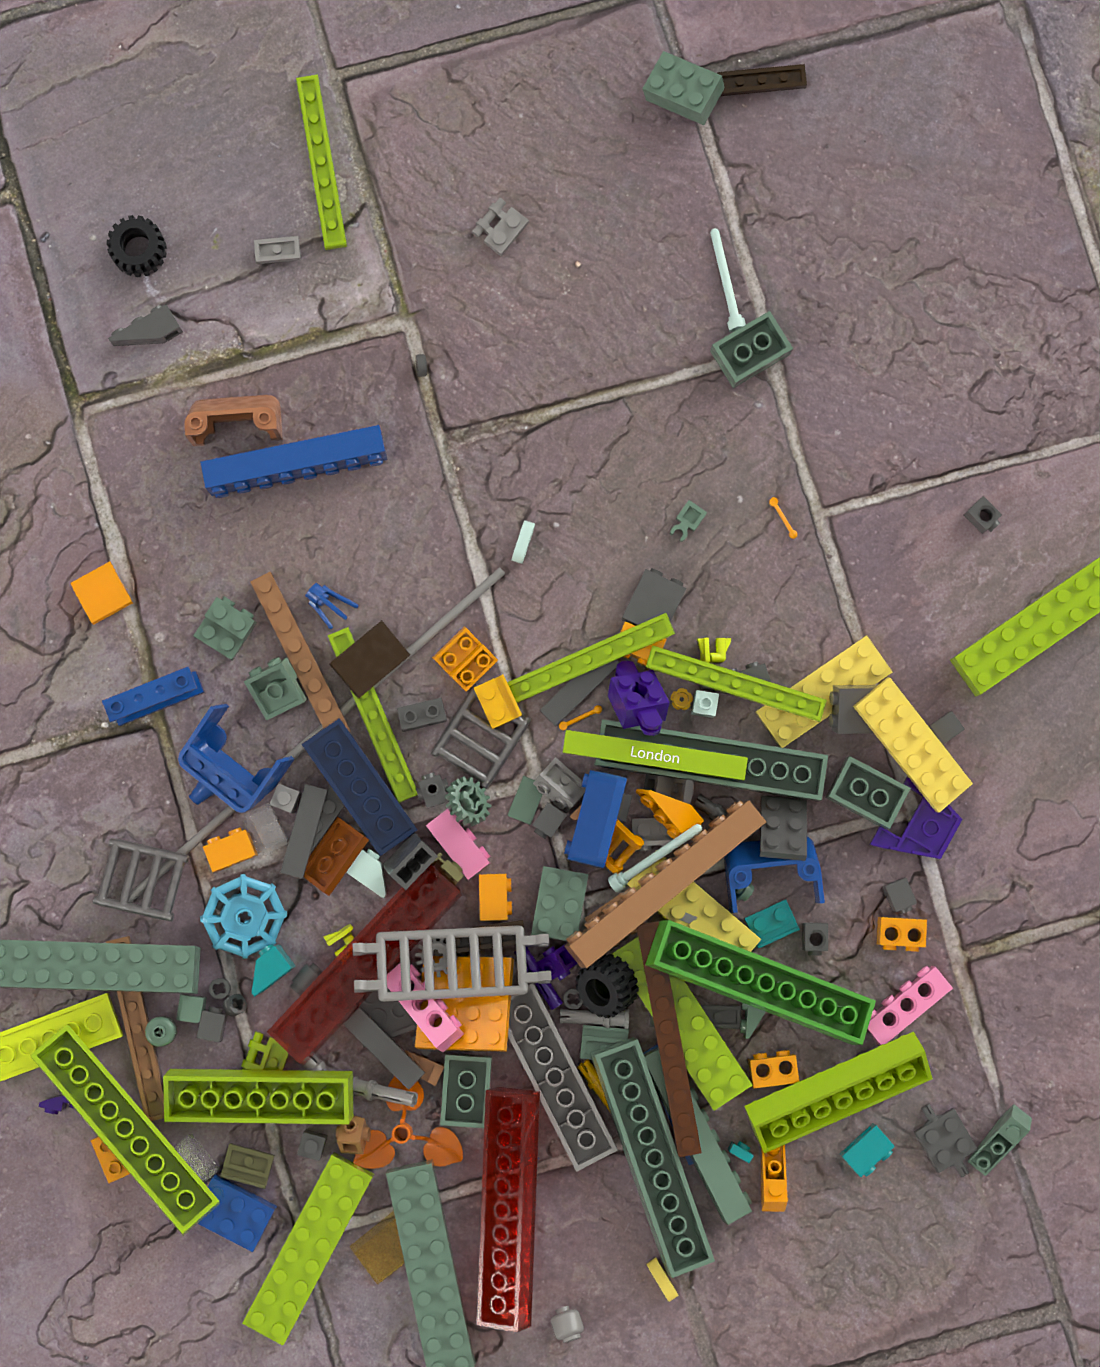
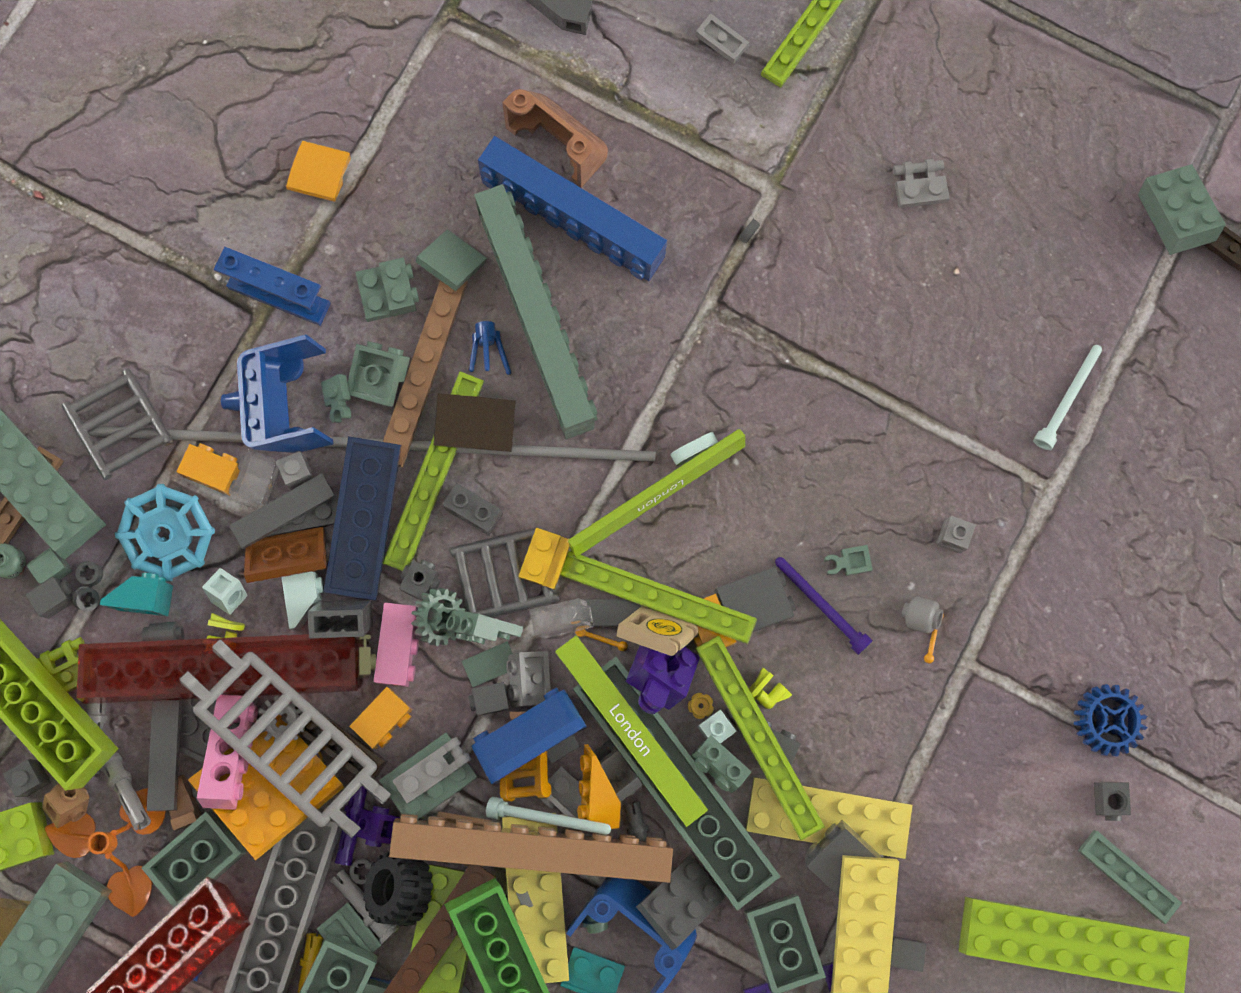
camera: 45 degrees right, 5 degrees down
light orange slope [432,626,498,692] -> none
sand green brick [710,311,793,389] -> none
none -> light aqua brick [202,568,248,615]
none -> sand green plate [321,374,351,423]
none -> light grey plate [392,737,472,804]
none -> sand green tile [416,229,487,291]
none -> sand green plate [446,610,523,644]
none -> sand green brick [474,184,598,440]
none -> clear brick [530,598,594,638]
none -> lime tile [568,429,745,557]
none -> tan container [617,606,698,656]
none -> sand green plate [691,735,752,793]
none -> dark purple piece [775,557,873,655]
none -> light grey head [902,596,943,634]
none -> light grey brick [936,516,976,553]
none -> blue gear [1073,684,1148,756]
none -> sand green plate [1078,830,1182,924]

